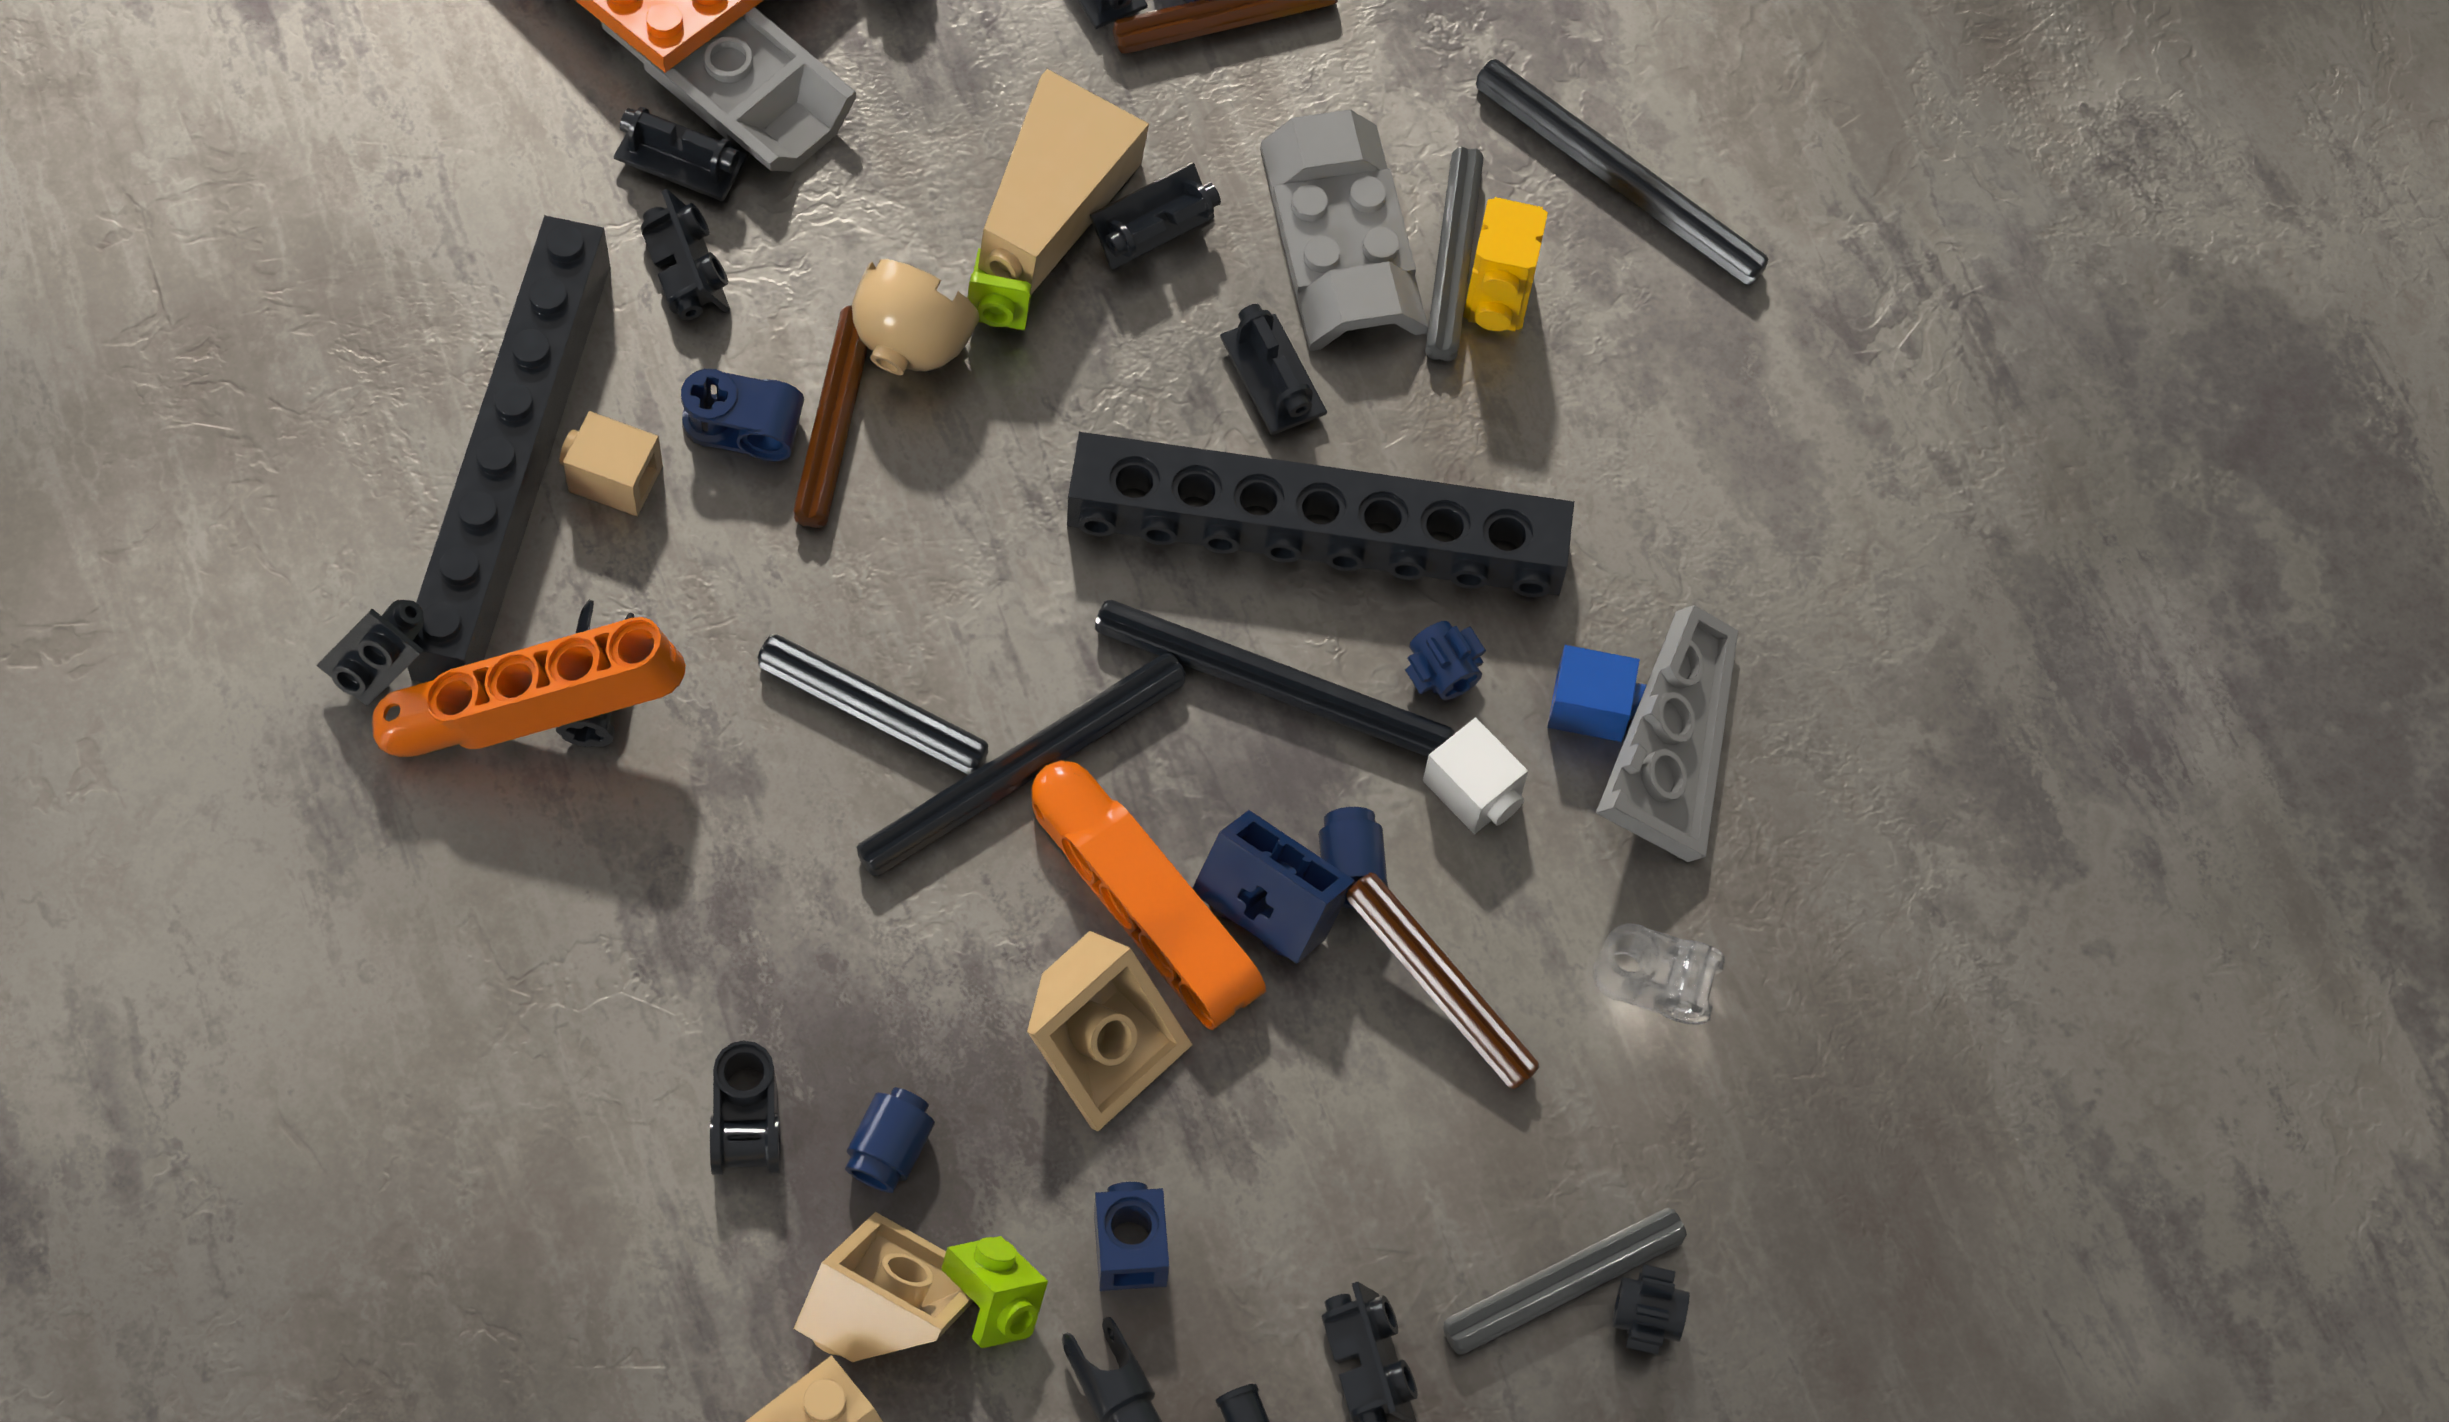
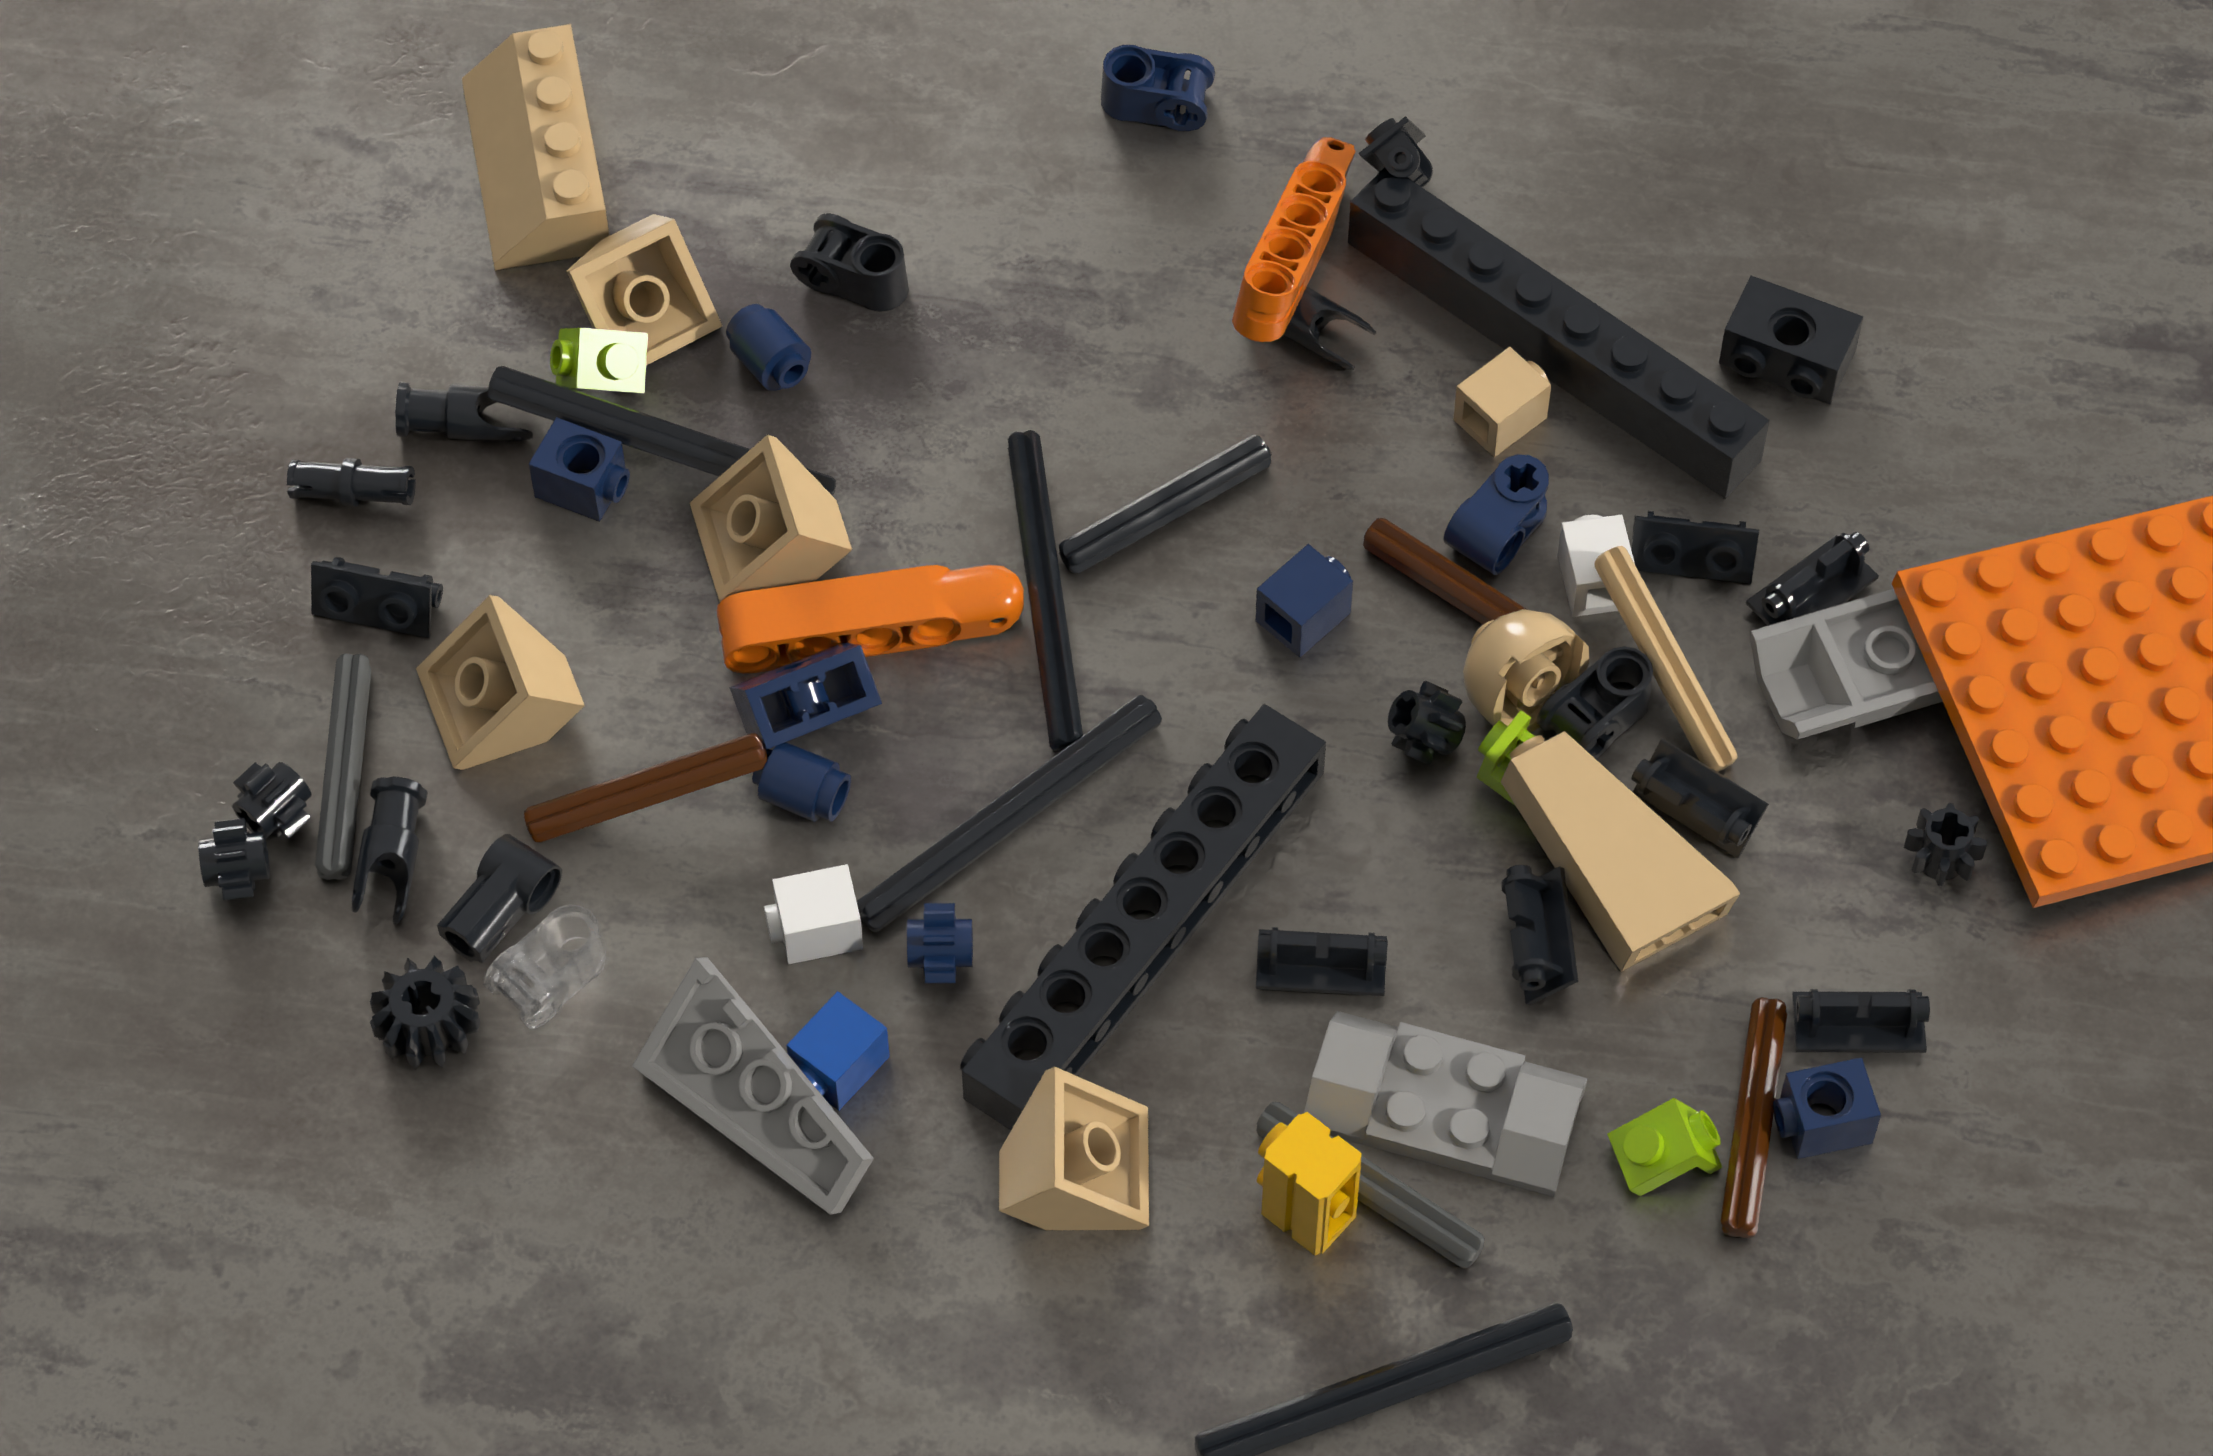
camera: 125 degrees right, 5 degrees down
none -> black gear [198,818,270,901]
none -> black piece [352,776,428,924]
none -> black gear [370,955,480,1070]
none -> tan slope [416,595,585,770]
none -> black piece [437,834,562,963]
none -> black axle [488,366,836,496]
none -> tan slope [999,1067,1149,1230]
none -> dark blue piece [1101,45,1215,131]
none -> dark blue brick [1255,544,1353,658]
none -> black gear [1388,681,1466,764]
none -> black piece [1536,646,1653,759]
none -> white brick [1557,514,1635,617]
none -> tan axle [1594,546,1737,772]
none -> lime bracket [1607,1098,1722,1196]
none -> black hinge [1631,739,1769,858]
none -> black brick [1719,275,1864,405]

